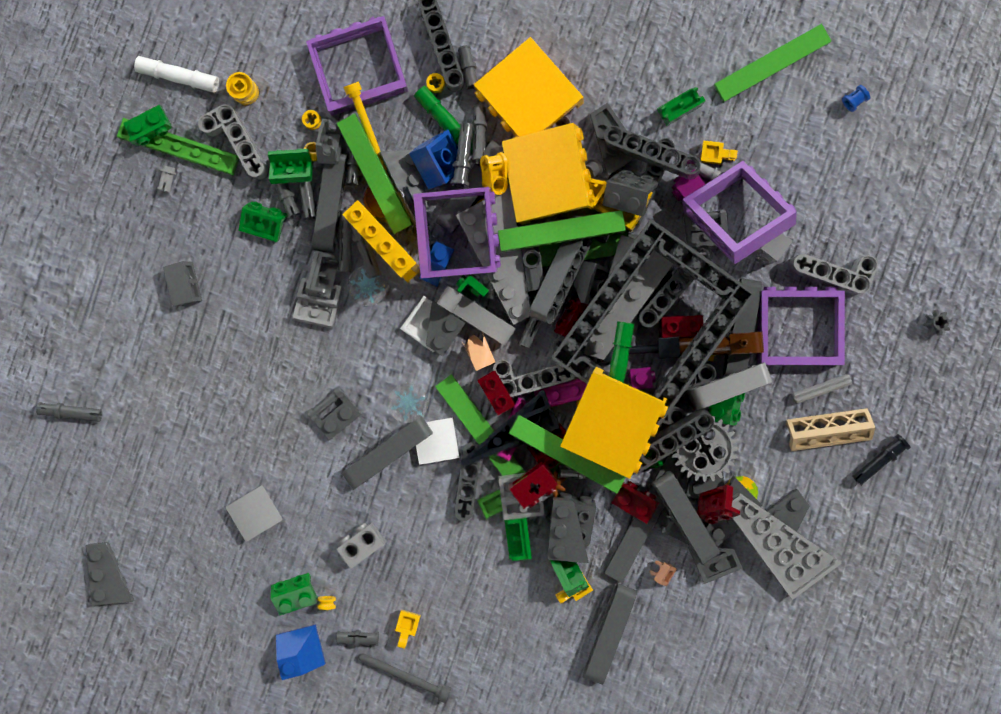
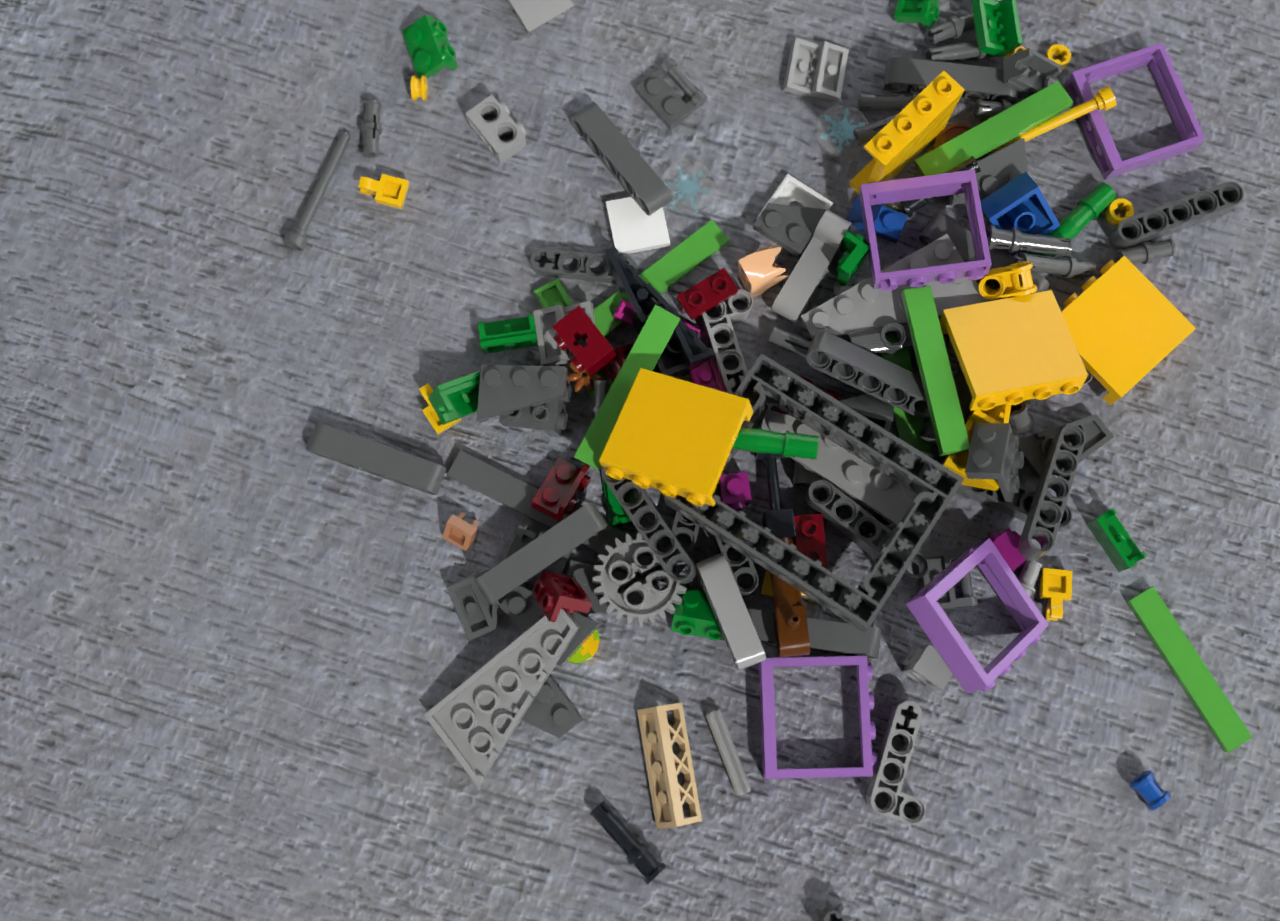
camera: 80 degrees right, 10 degrees down
blue slope [276,624,326,680] -> none
dark grey hinge [306,251,339,299] -> none

